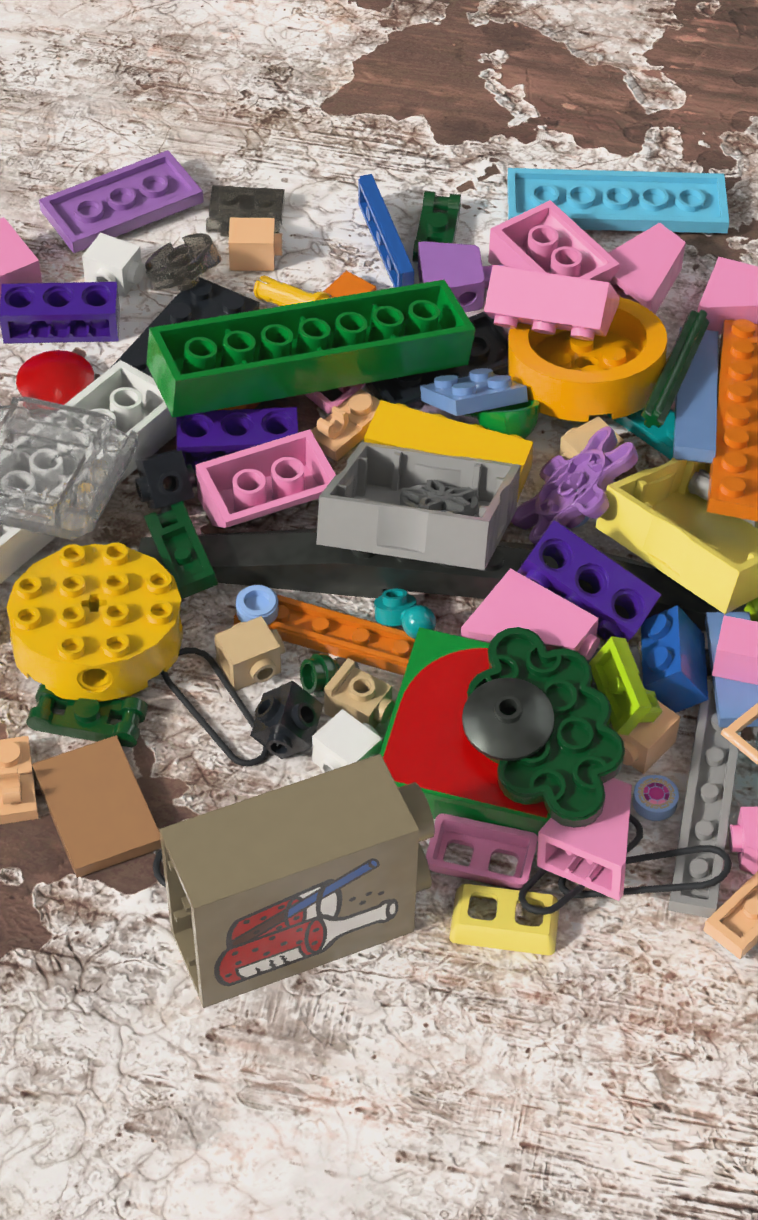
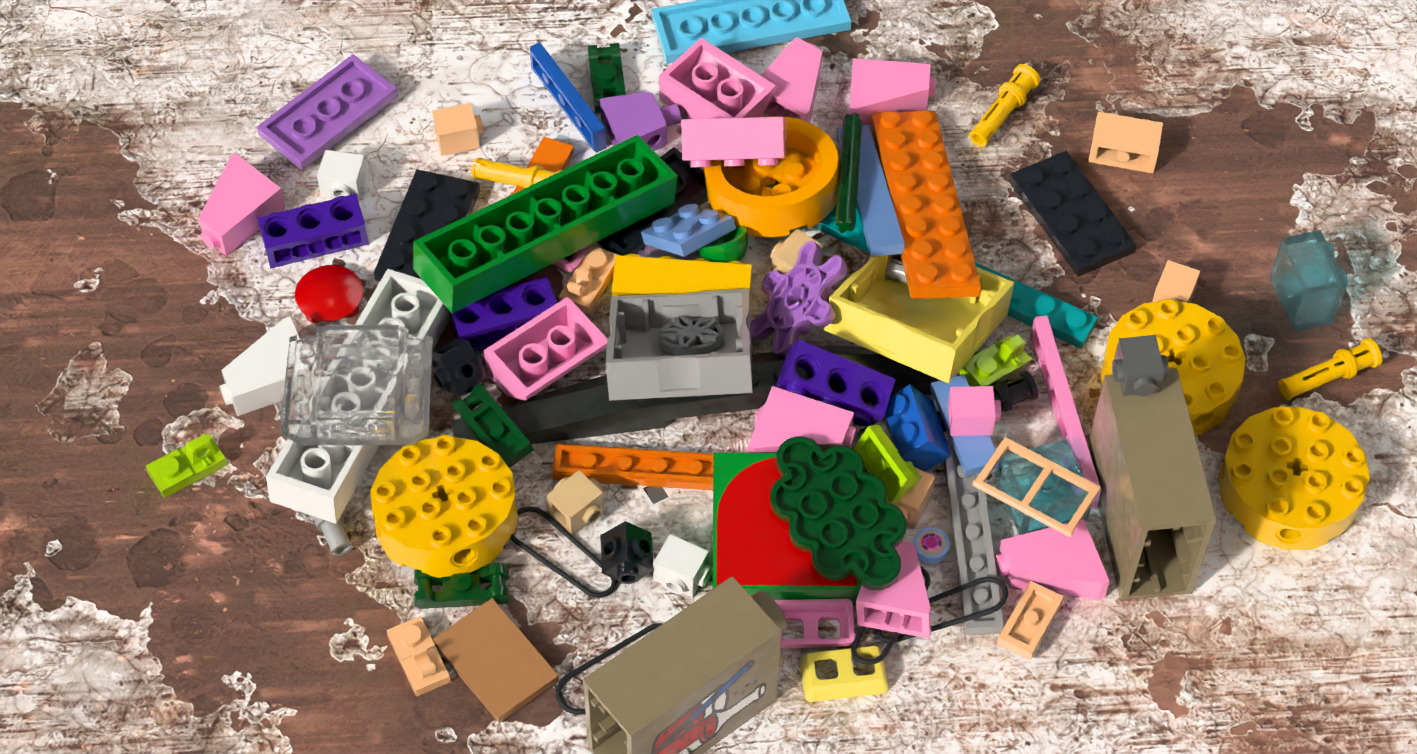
camera: 15 degrees left, 5 degrees up
clear smoke plate [145,233,222,291] -> none
clear smoke plate [206,185,285,237] -> none
light blue tile [236,585,279,625] -> none
dark green plate [300,653,341,697] -> none
tan brick [324,658,395,729] -> none
teal plate [374,588,436,639] -> none
pearl dark grey dish [462,678,554,761] -> none

